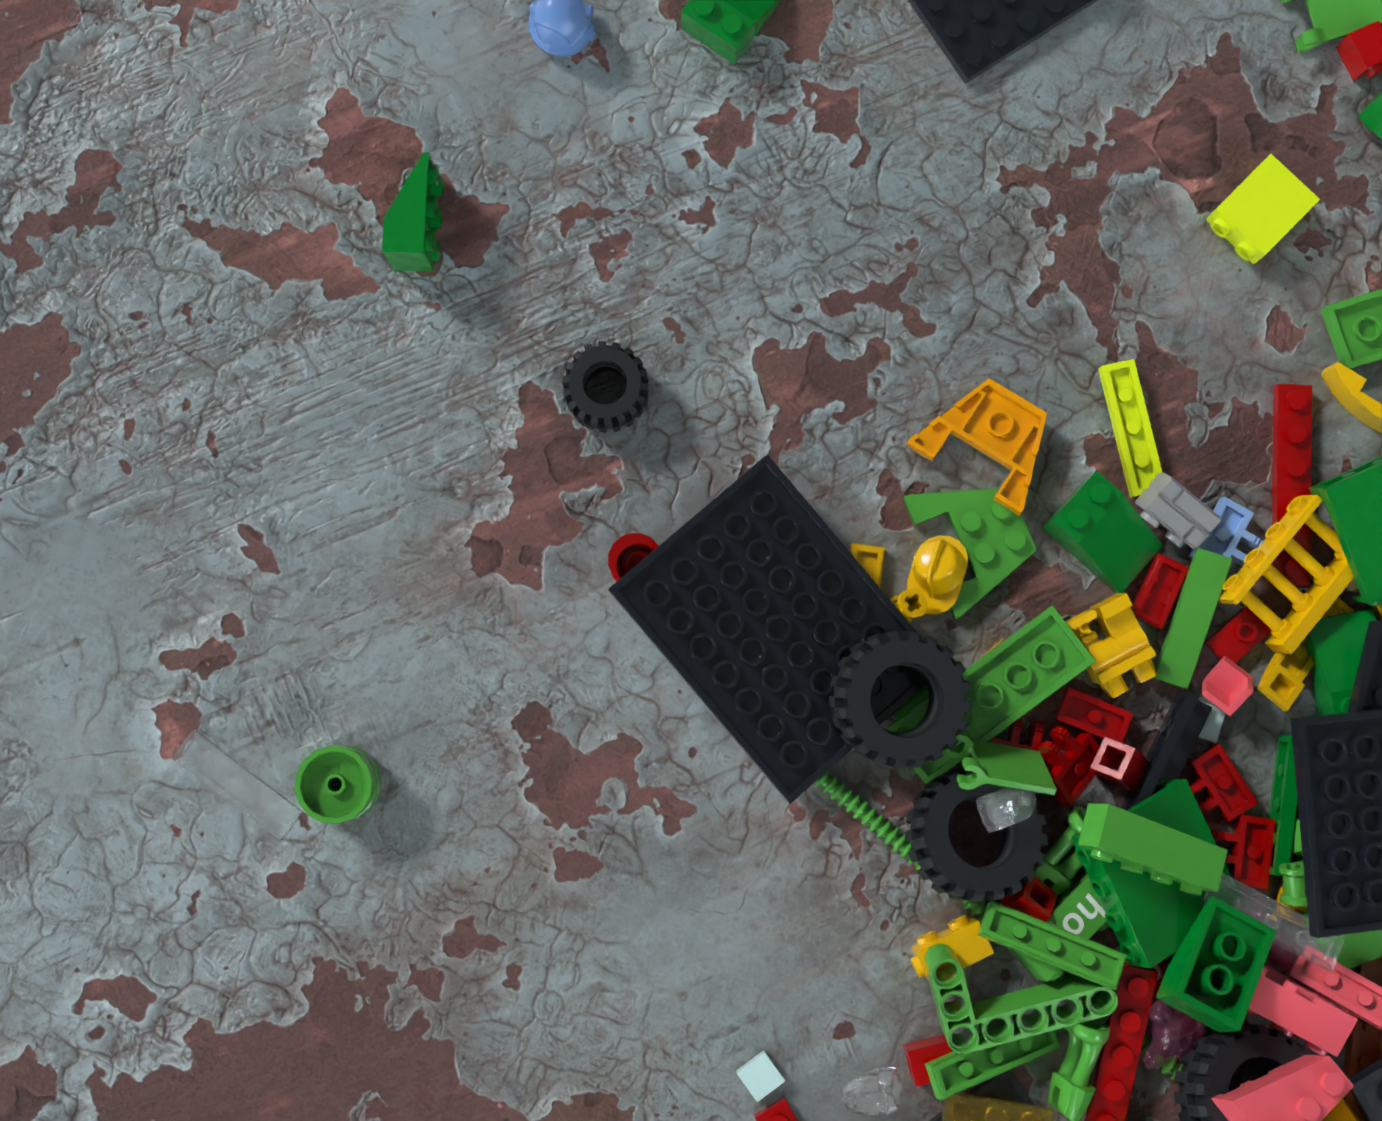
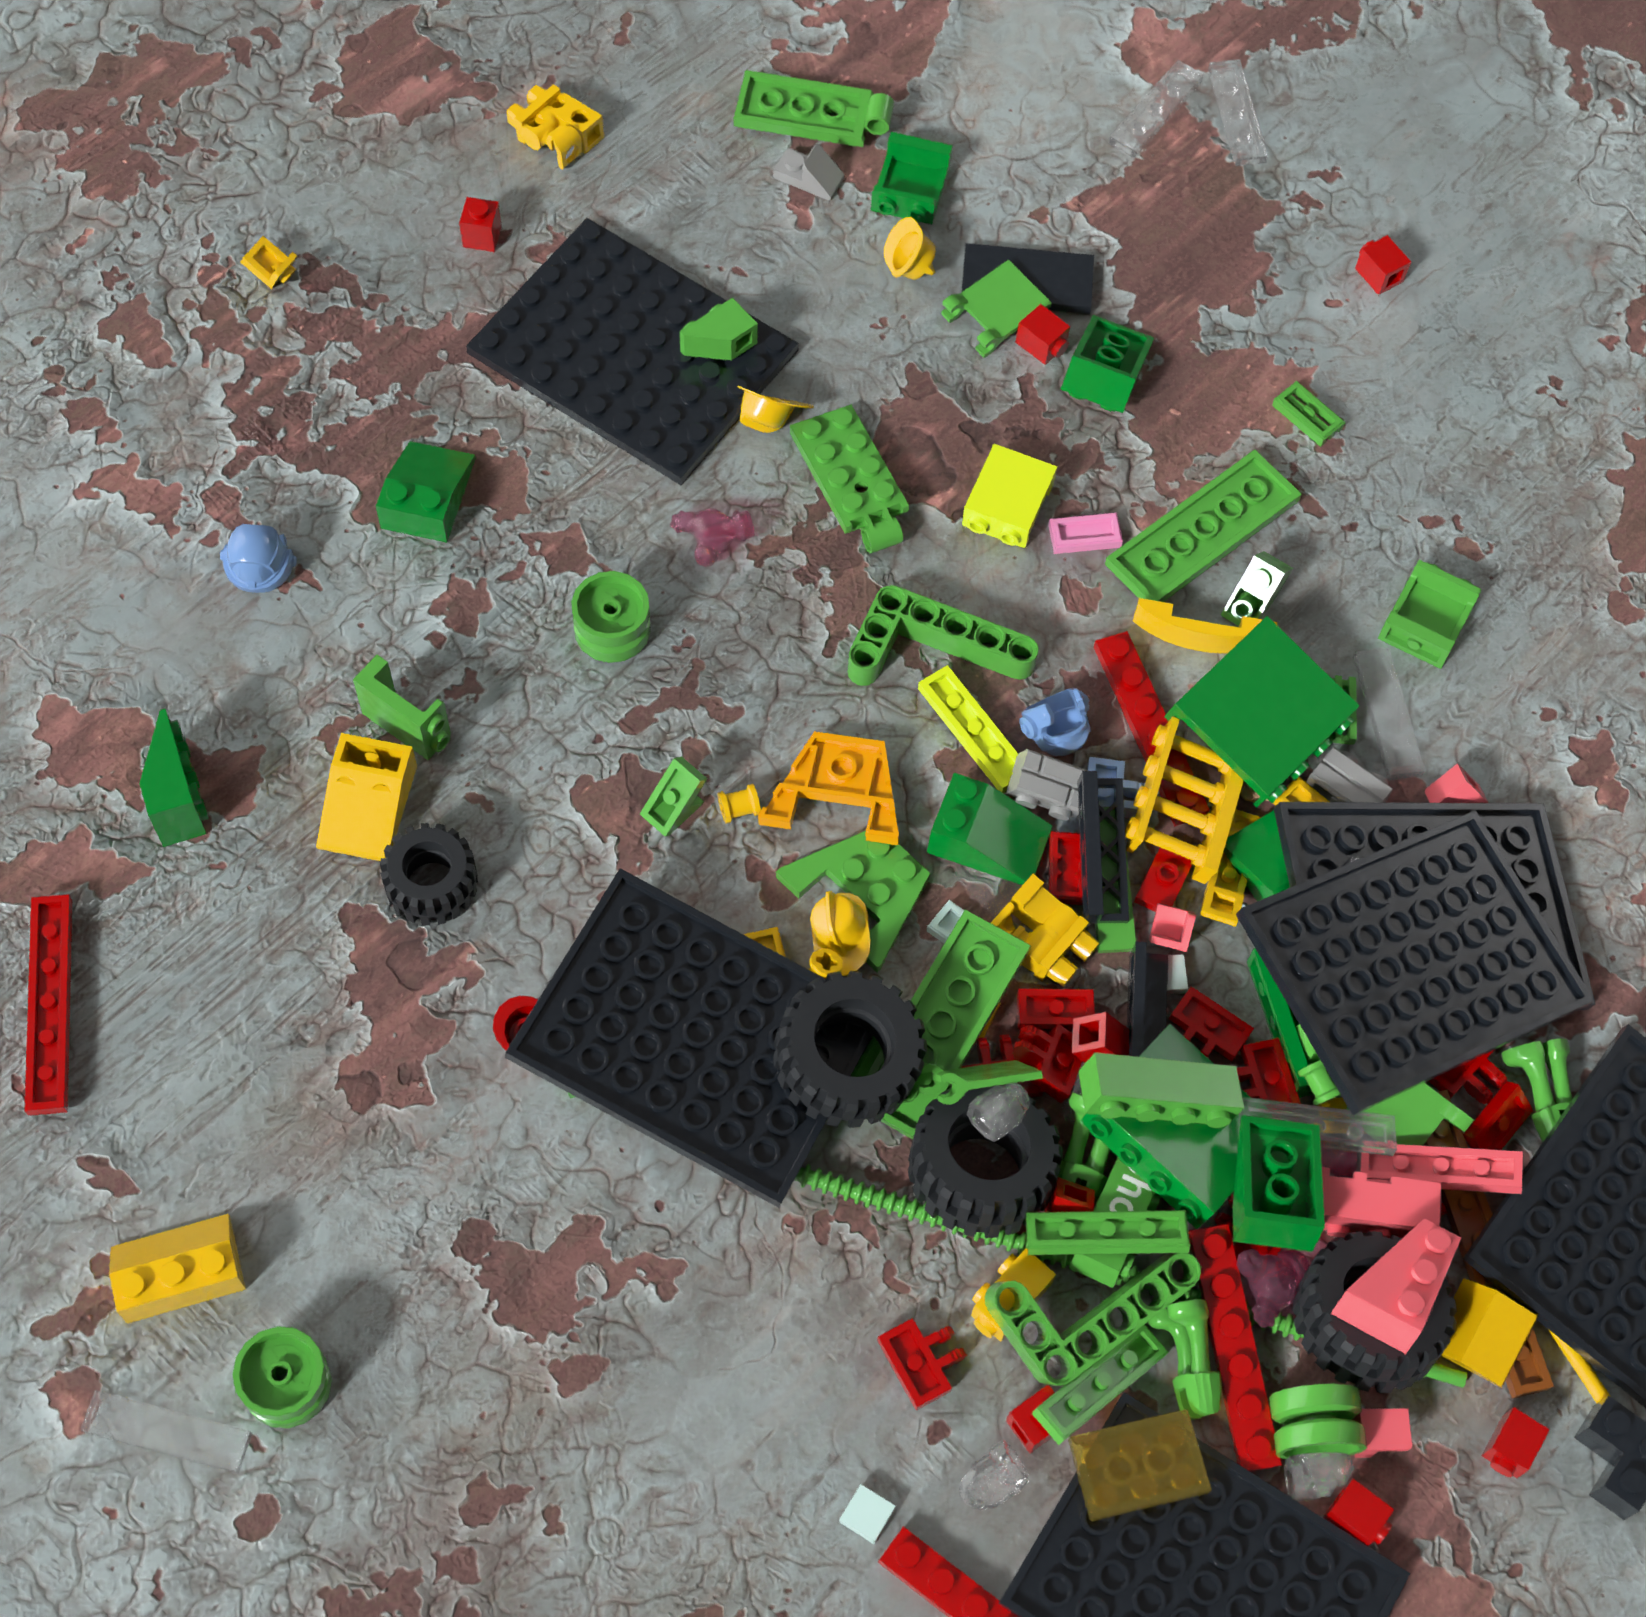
camera: 25 degrees left, 20 degrees down
none -> red plate [24,894,73,1116]
none -> yellow slope [109,1213,246,1324]
none -> yellow slope [316,733,417,861]
none -> bright green panel [353,655,451,760]
none -> bright green wheel [571,571,651,663]
none -> bright green slope [640,756,707,837]
none -> clear pink animal [670,508,755,567]
none -> yellow bush [717,784,761,824]
none -> yellow piece [737,386,814,433]
none -> bright green hinge [790,405,909,554]
none -> bright green beam [847,585,1039,686]
none -> red hinge [877,1318,968,1411]
none -> light aqua tile [927,900,964,944]
none -> medium blue helmet [1019,688,1091,756]
none -> bright pink tile [1048,513,1123,554]
none -> black fence [1077,771,1129,923]

